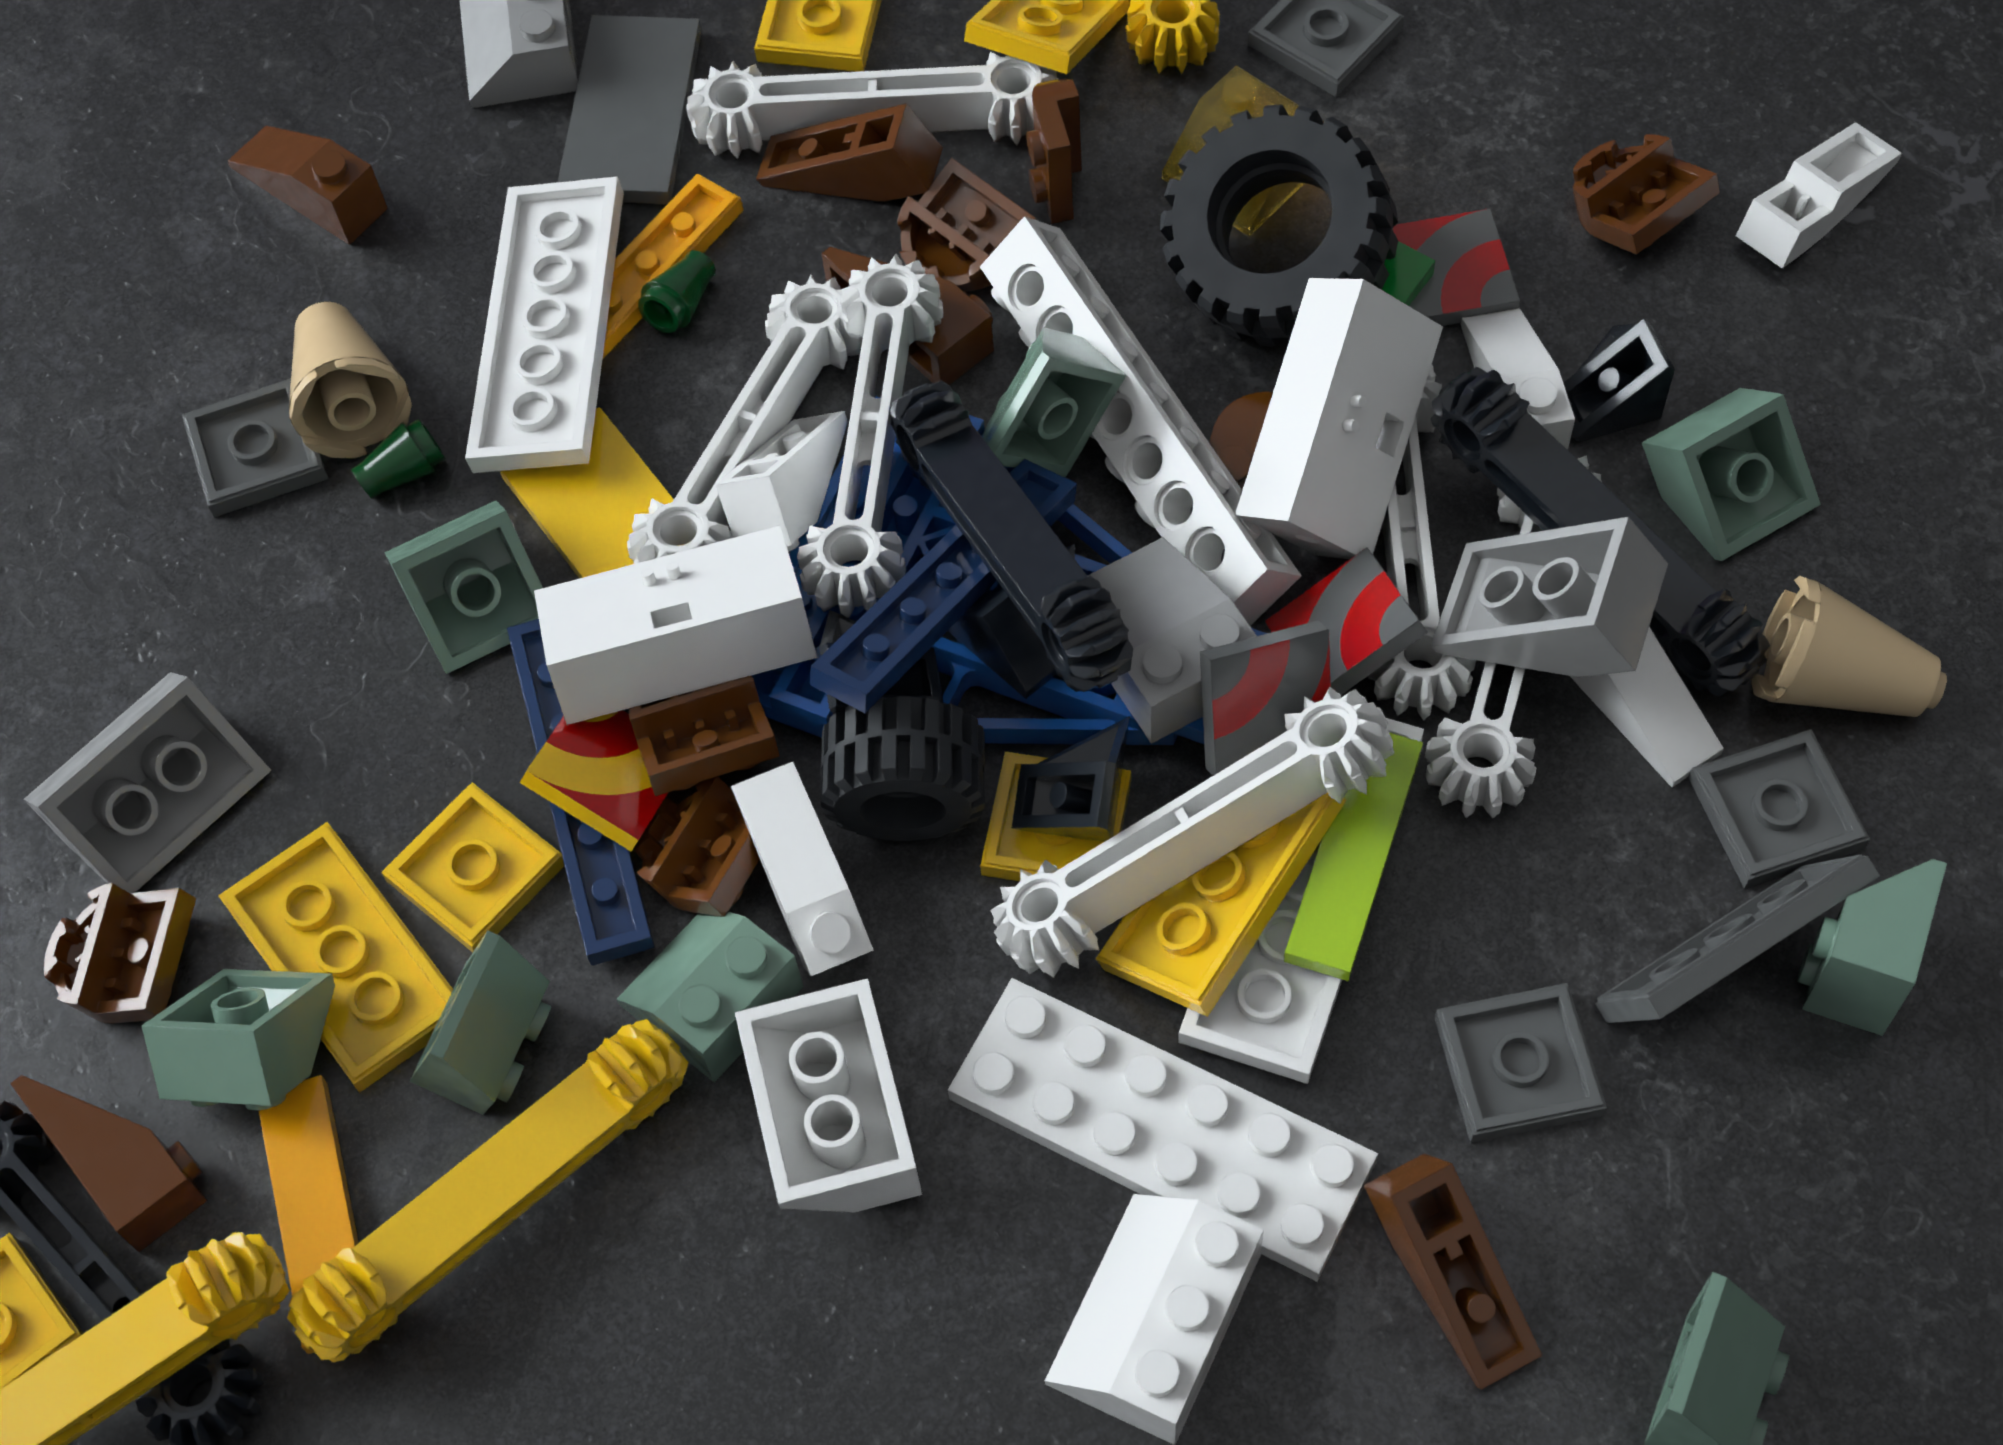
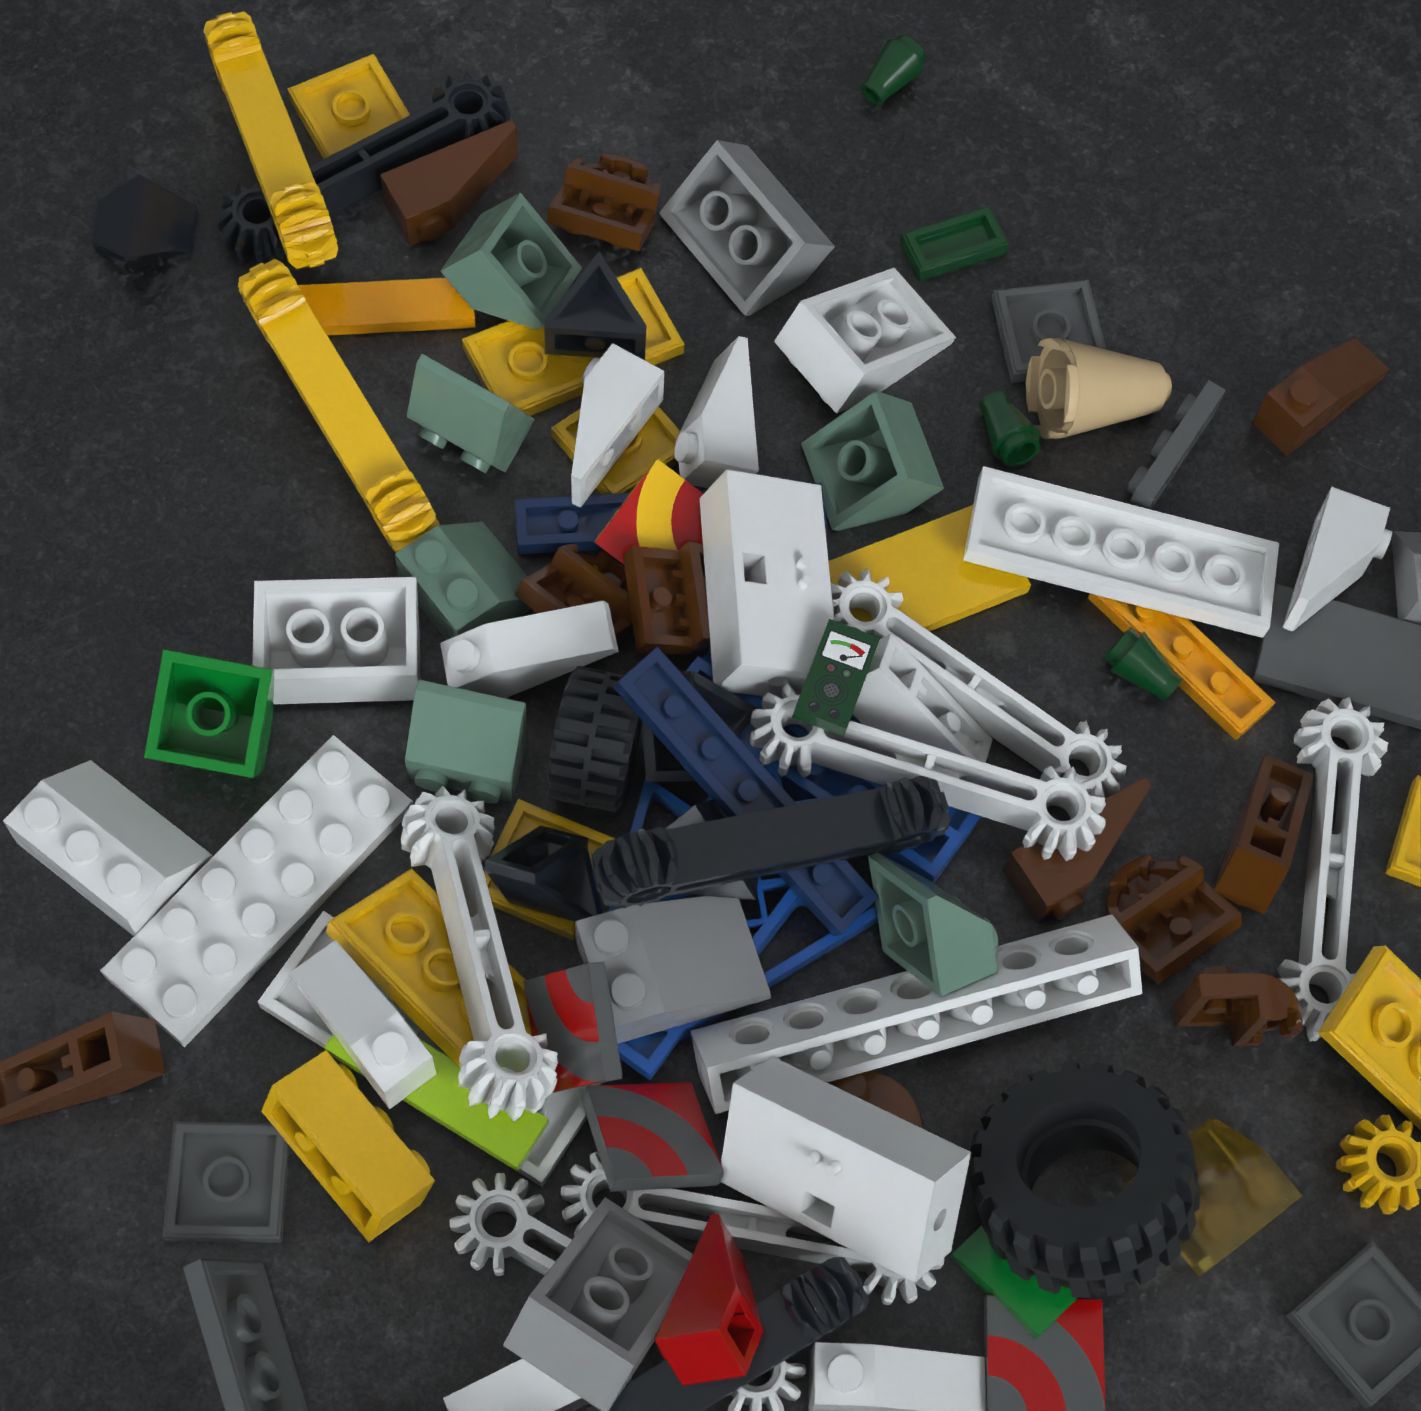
camera: 90 degrees right, 5 degrees up
none -> green slope [144,649,274,778]
none -> yellow brick [261,1050,435,1242]
none -> white slope [289,940,437,1109]
none -> sand green slope [405,679,528,804]
none -> black slope [544,251,647,360]
none -> white slope [571,343,664,508]
none -> red slope [654,1213,764,1386]
none -> white slope [674,336,759,488]
none -> white slope [774,268,956,414]
none -> dark green tile [792,619,880,737]
none -> dark green tile [900,206,1009,281]
none -> dark grey plate [1126,380,1226,510]
none -> white slope [1283,487,1392,631]

